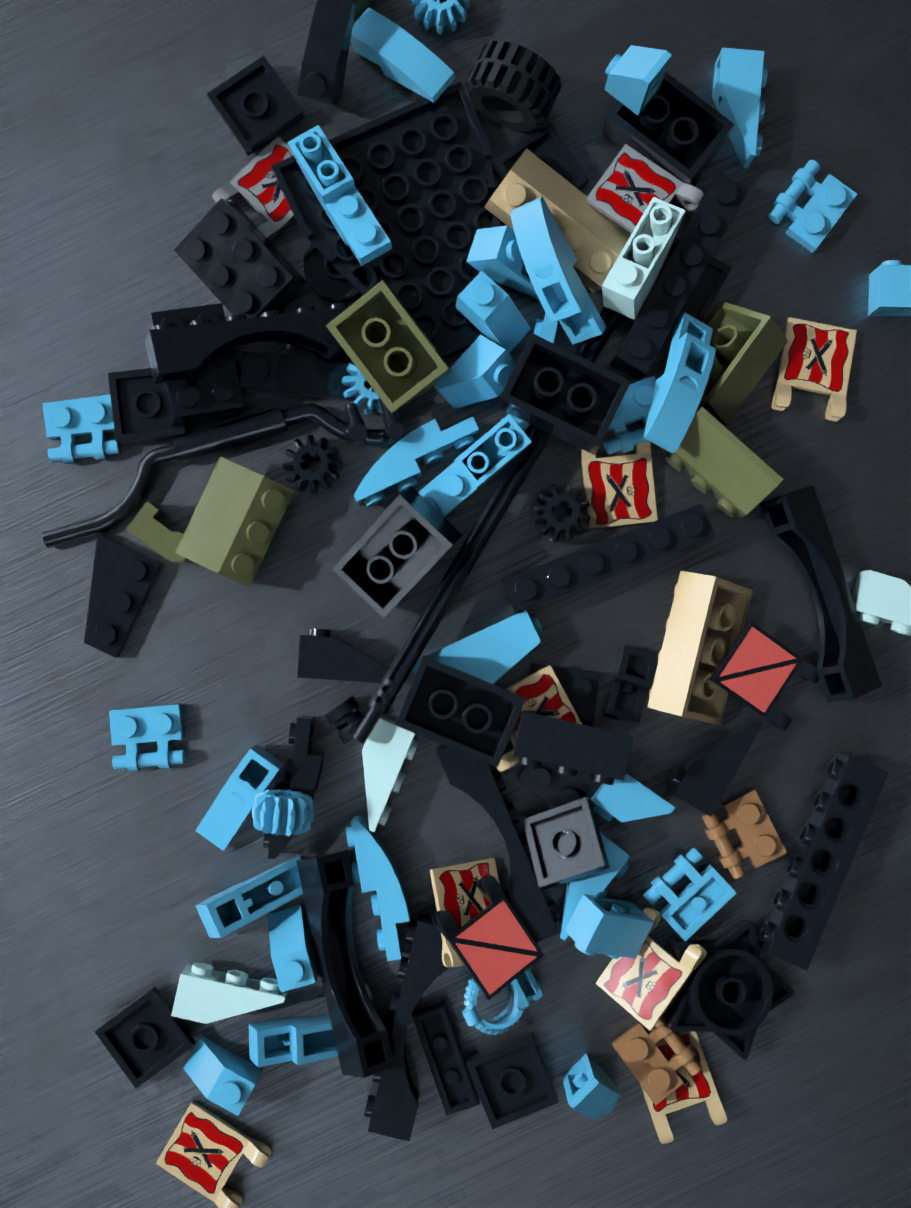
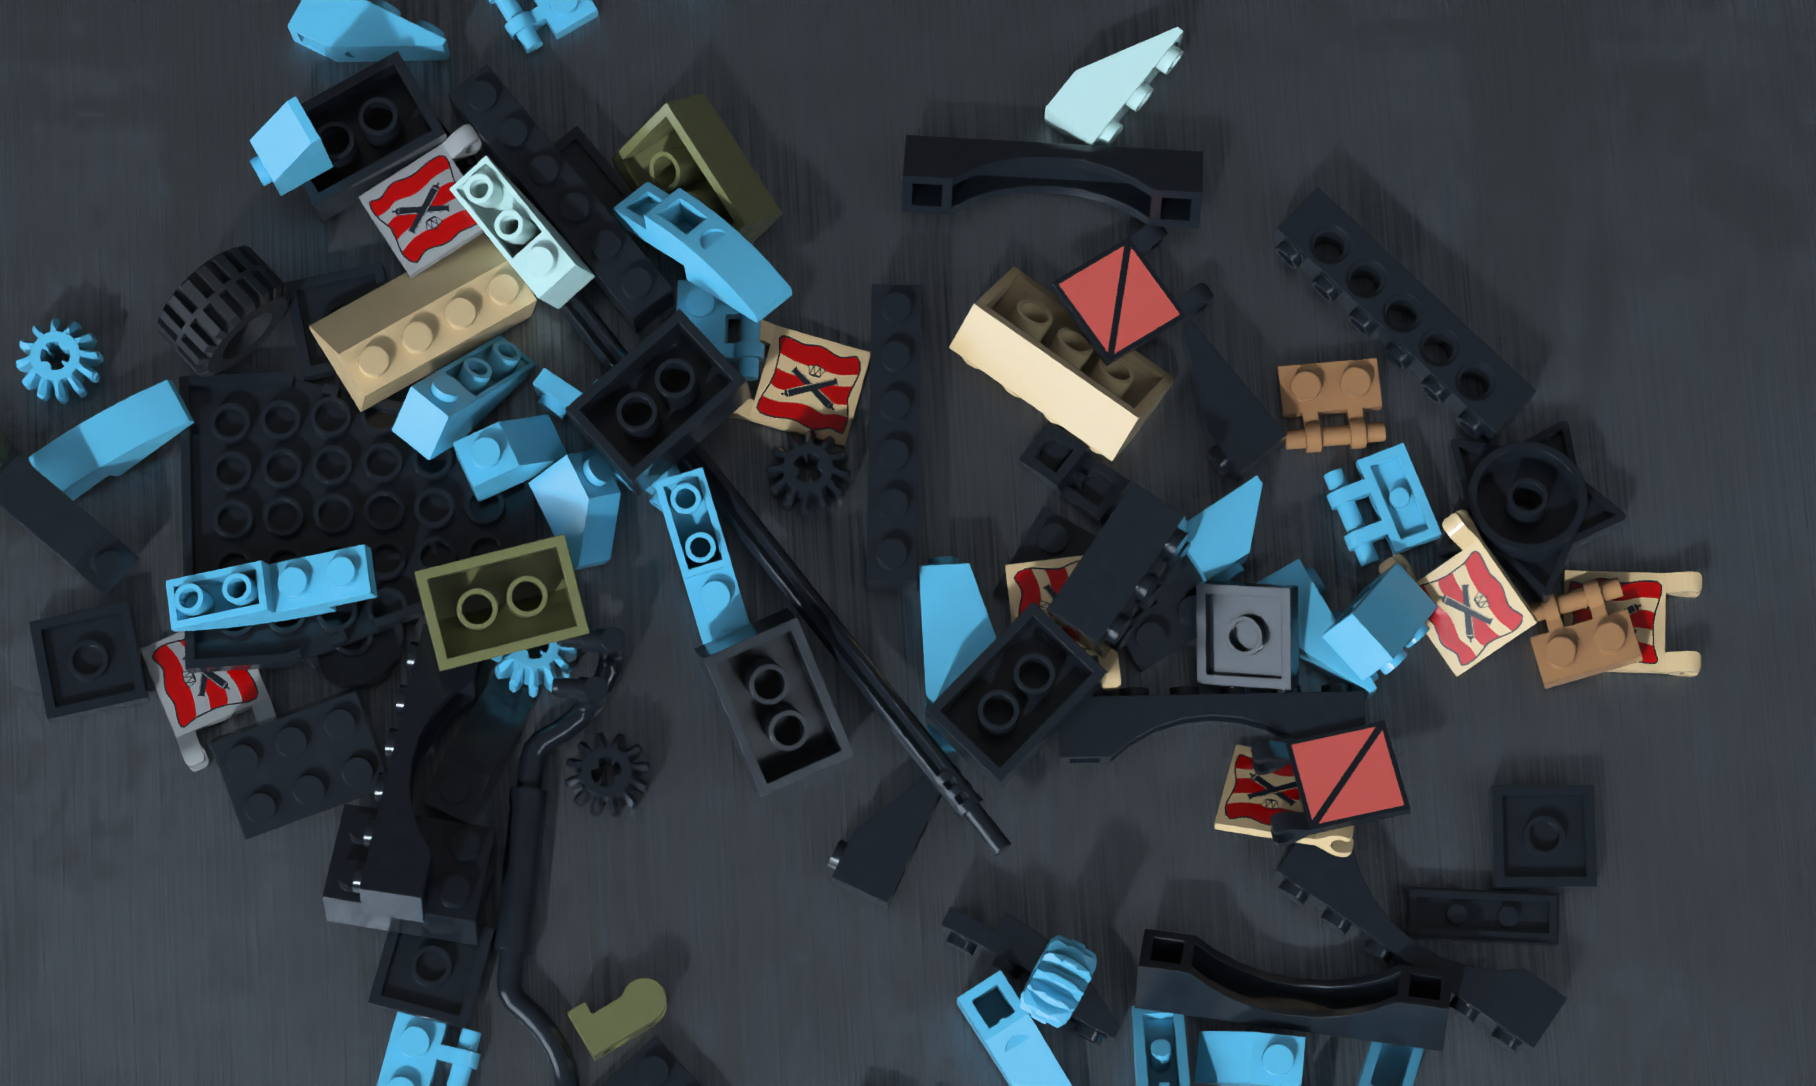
camera: 70 degrees left, 10 degrees down
olive slope [175,457,294,587] -> none
black wheel [324,696,365,744] -> none
medium azure slope [346,816,411,961] -> none
medium azure slope [354,417,479,507] -> none
light aqua slope [362,716,419,832] -> none
medium azure piece [462,966,543,1035] -> none
medium azure slope [510,196,606,345] -> none
medium azure slope [562,1053,621,1121] -> none
olive slope [661,407,784,519] -> none
flag [771,317,857,422] -> none

